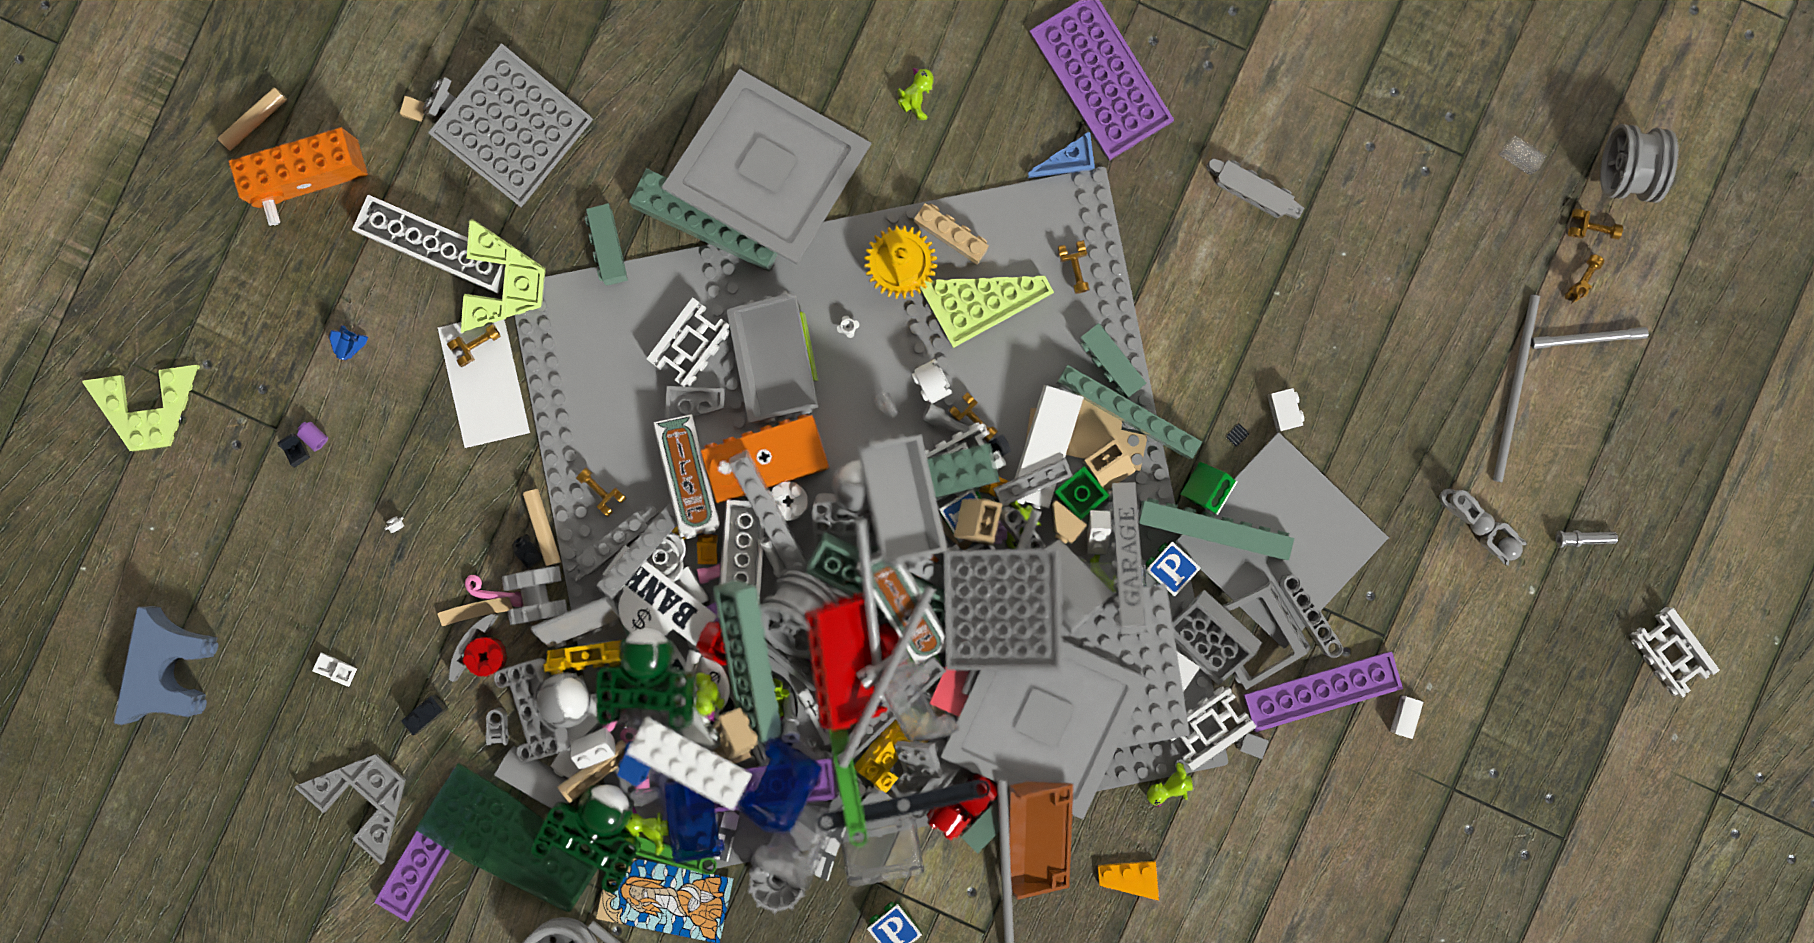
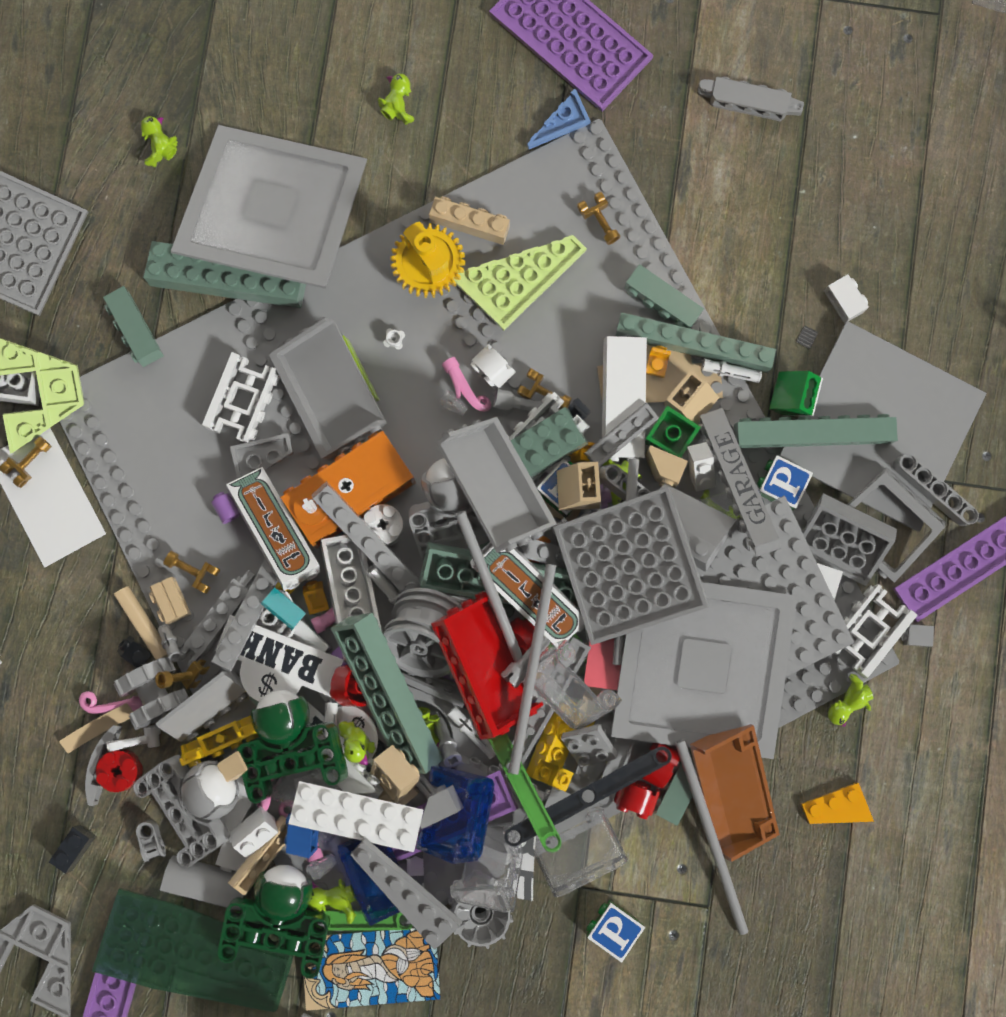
camera: 10 degrees left, 5 degrees down
none -> white brick [106,725,161,751]
none -> lime animal [141,116,178,167]
none -> tan brick [149,577,191,624]
none -> pearl gold bar [155,660,210,689]
none -> light grey pin [158,624,182,662]
none -> medium lavender brick [211,492,240,524]
none -> tan slope [217,751,248,782]
none -> teal tile [261,587,306,630]
none -> light grey wing [351,838,462,950]
none -> light grey slope [420,784,464,829]
none -> bright pink plant [442,357,491,412]
none -> light orange bracket [646,346,671,378]
none -> white pin [701,358,762,383]

